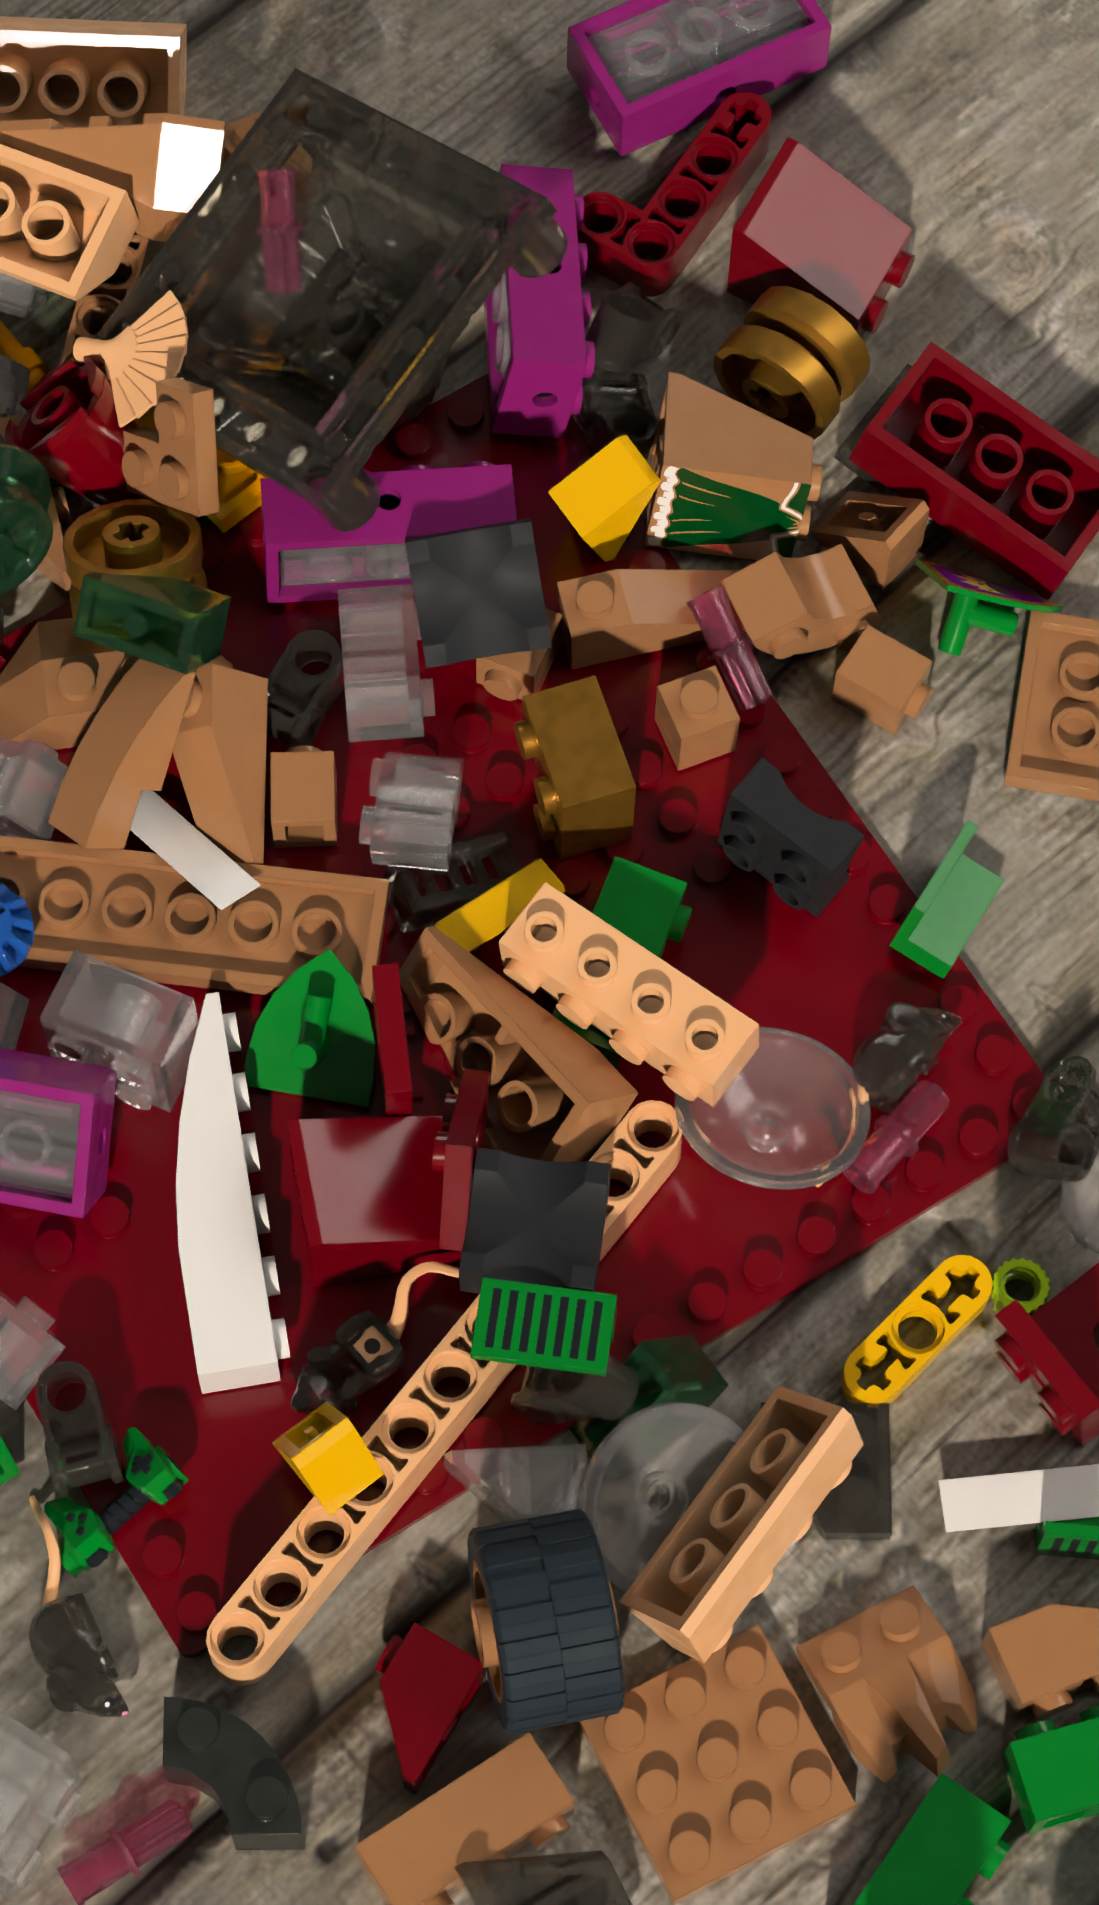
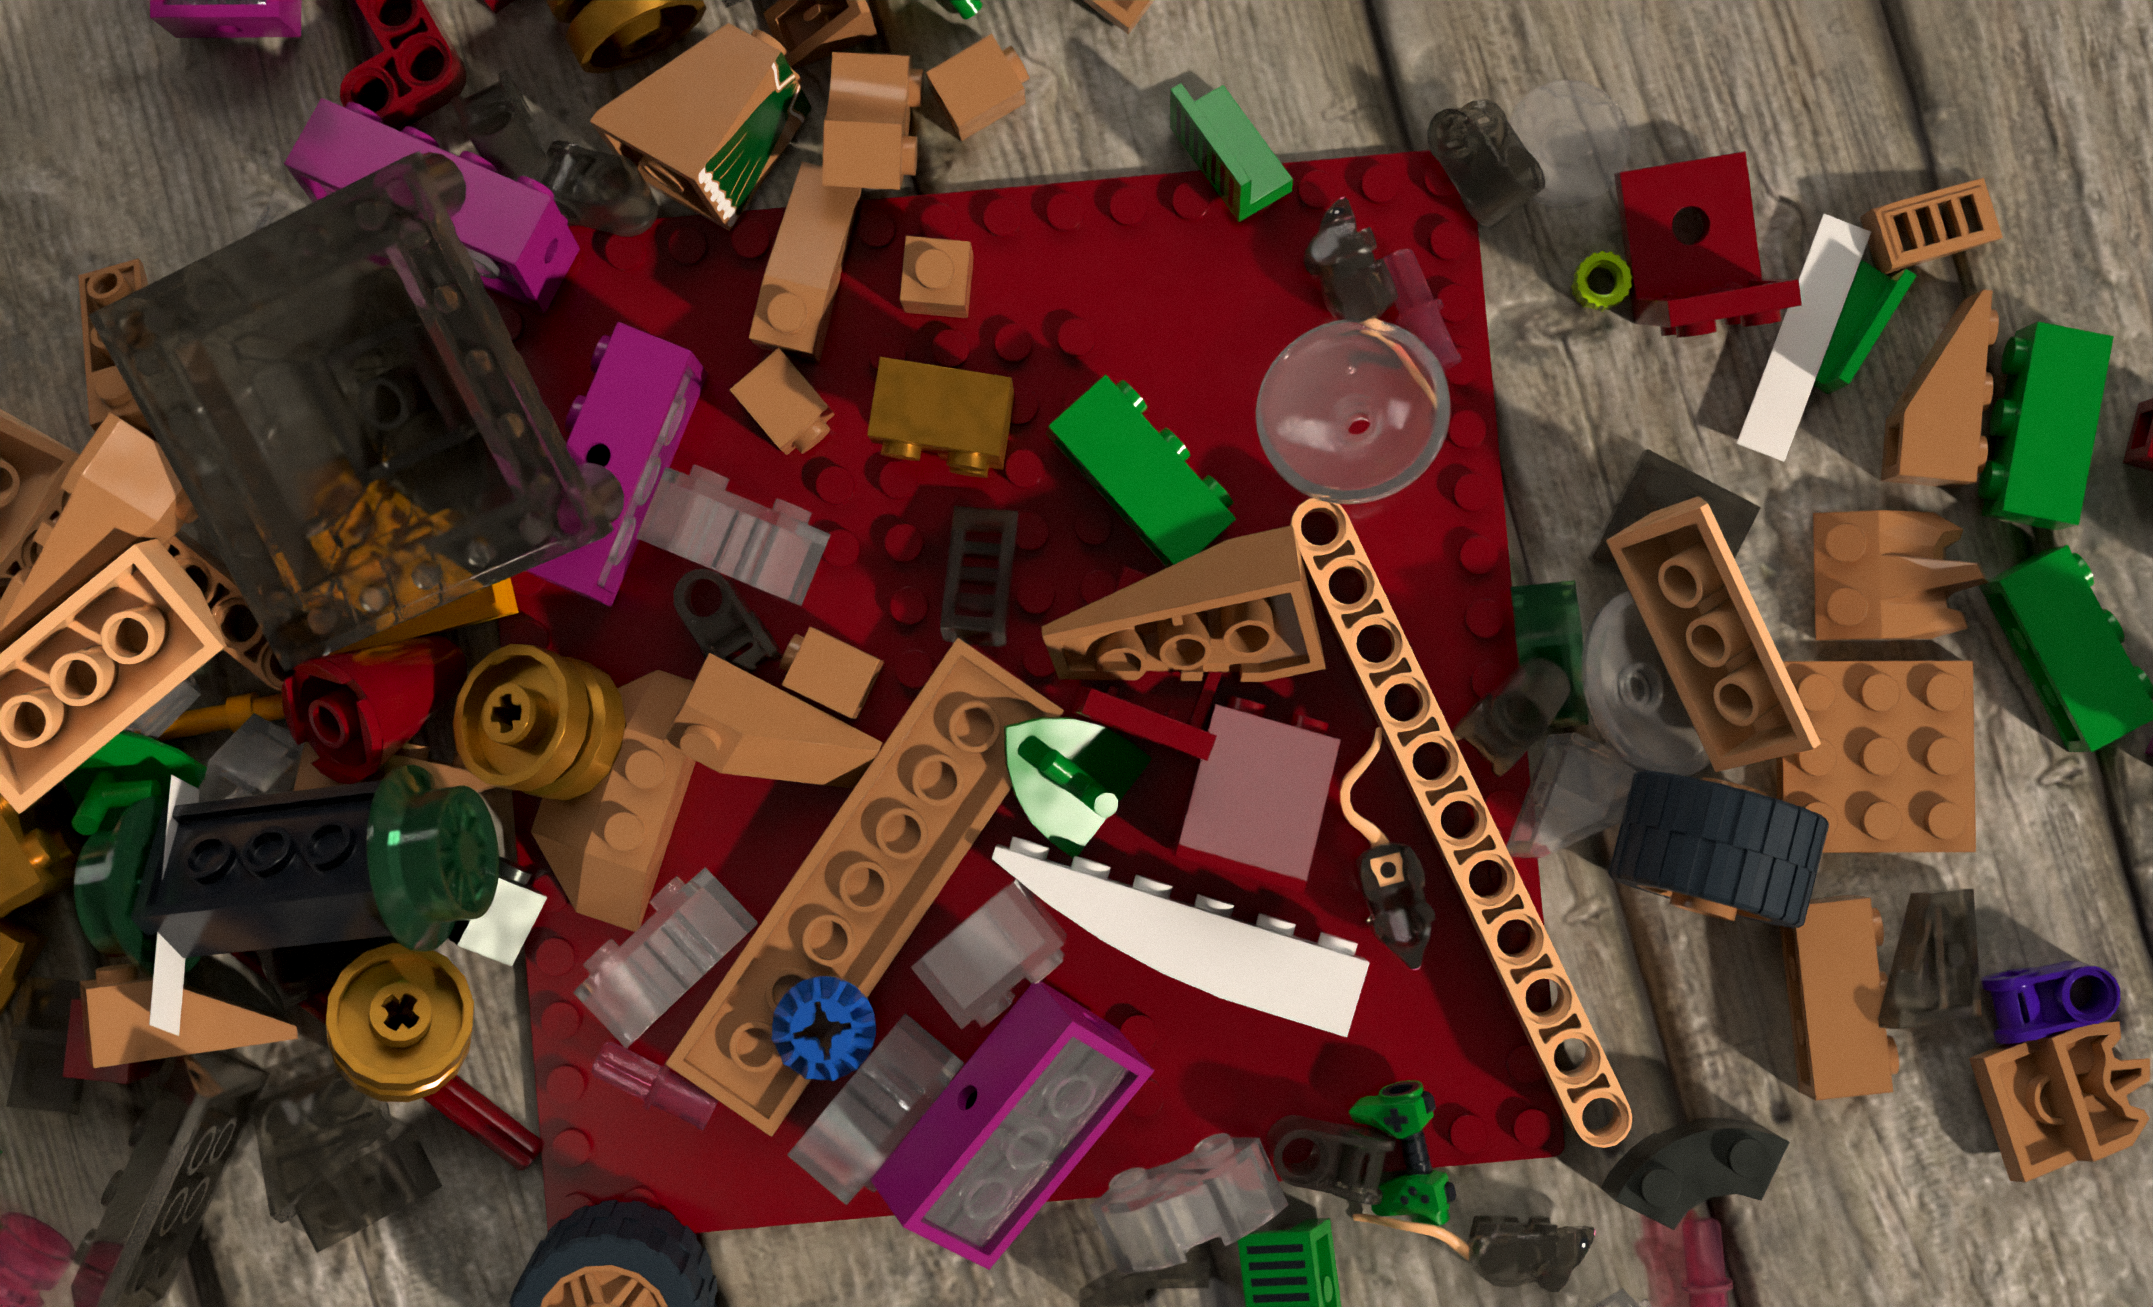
camera: 55 degrees left, 20 degrees up
medium nougat slope [48,648,196,849] -> none
white sticker [65,771,261,910] -> none
light nougat hand [73,290,189,428] -> none
clear green slope [73,572,231,675] -> none
medium nougat plate [122,377,219,517] -> none
clear pink axle [255,168,305,294] -> none
yellow slope [272,1402,384,1516] -> none
clear brick [359,751,464,872] -> none
dark red slope [375,1622,486,1795] -> none
black brick [405,518,552,668] -> none
dark red wing [432,1068,490,1251] -> none
yellow slope [435,858,565,953] -> none
black brick [459,1148,611,1294] -> none
green panel [471,1277,617,1376] -> none
light nougat brick [499,882,759,1107] -> none
yellow slope [548,435,661,562] -> none
clear pink axle [686,585,771,710] -> none
black brick [717,757,864,918] -> none
yellow beam [841,1255,992,1411] -> none

